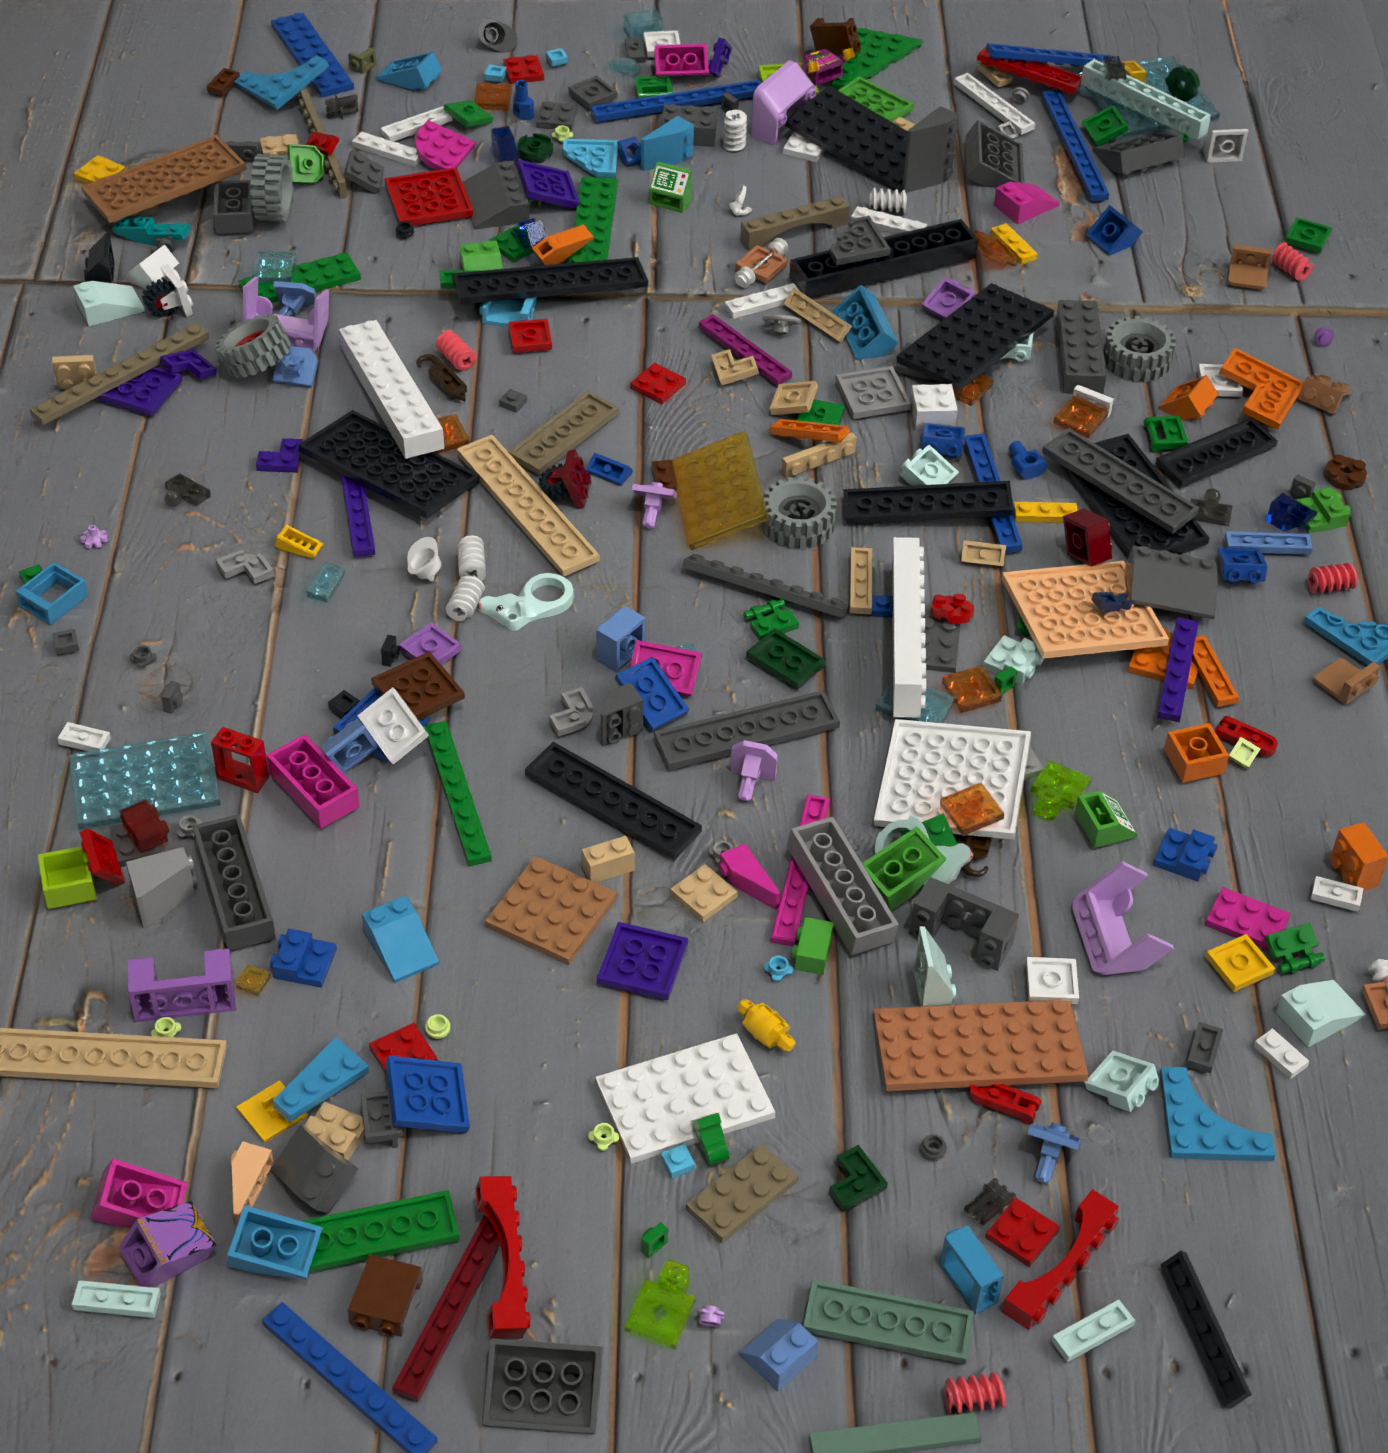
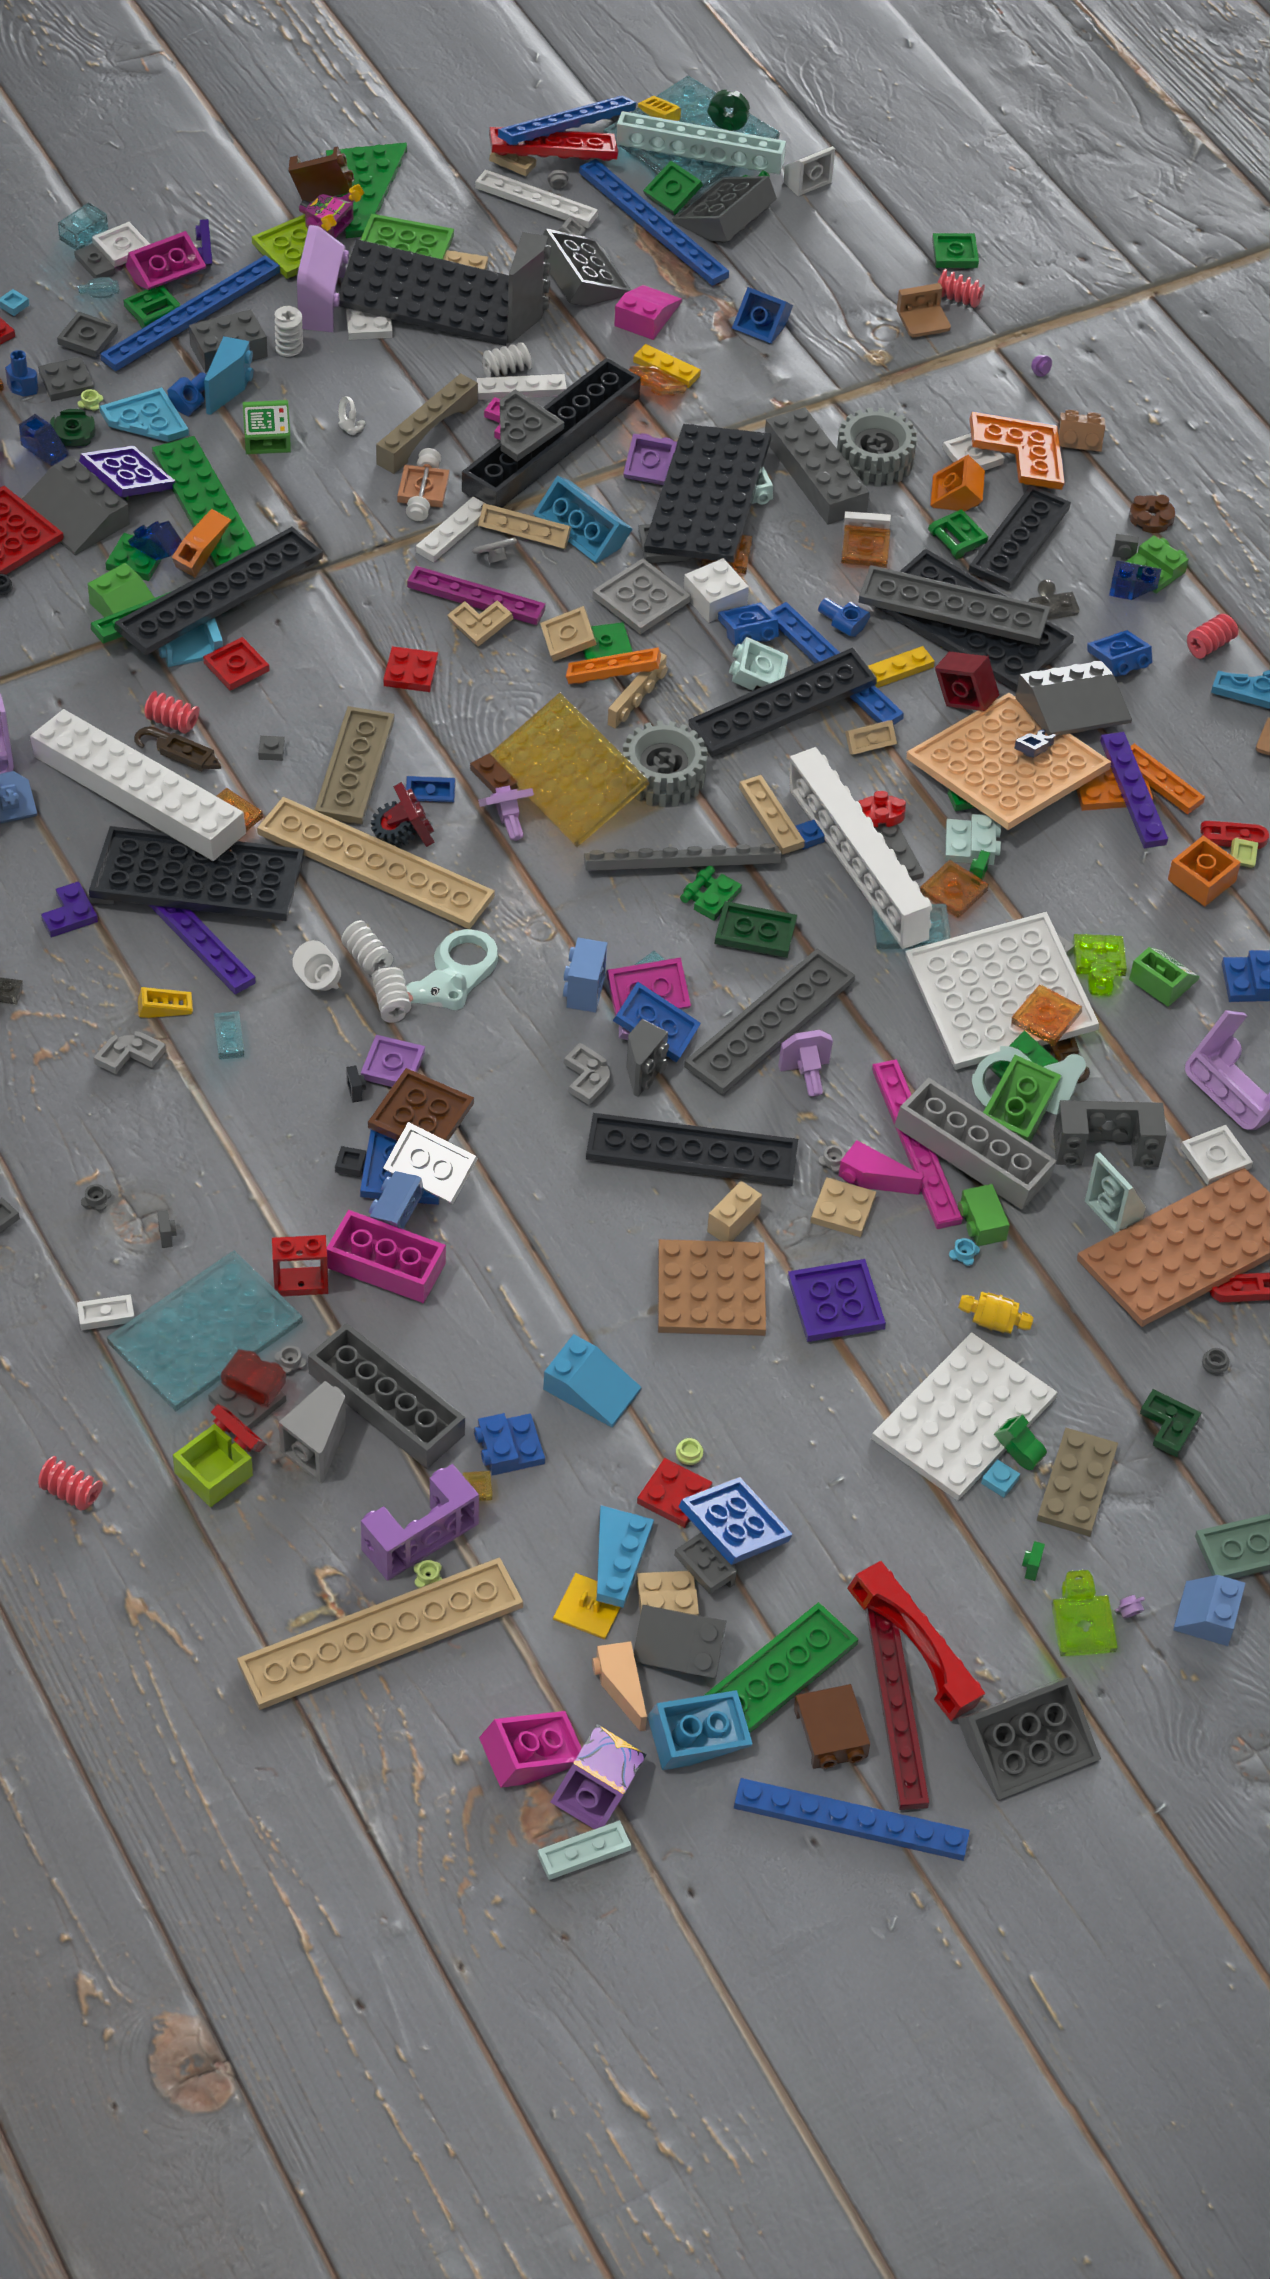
camera: 30 degrees left, 5 degrees up
green plate [424,721,492,866] -> none
yellowish green plate [588,1123,619,1151] -> none
dark grey plate [721,92,739,112] -> none
clear smoke arm [1103,56,1127,81] -> none
medium blue plate [1225,531,1313,555] -> none

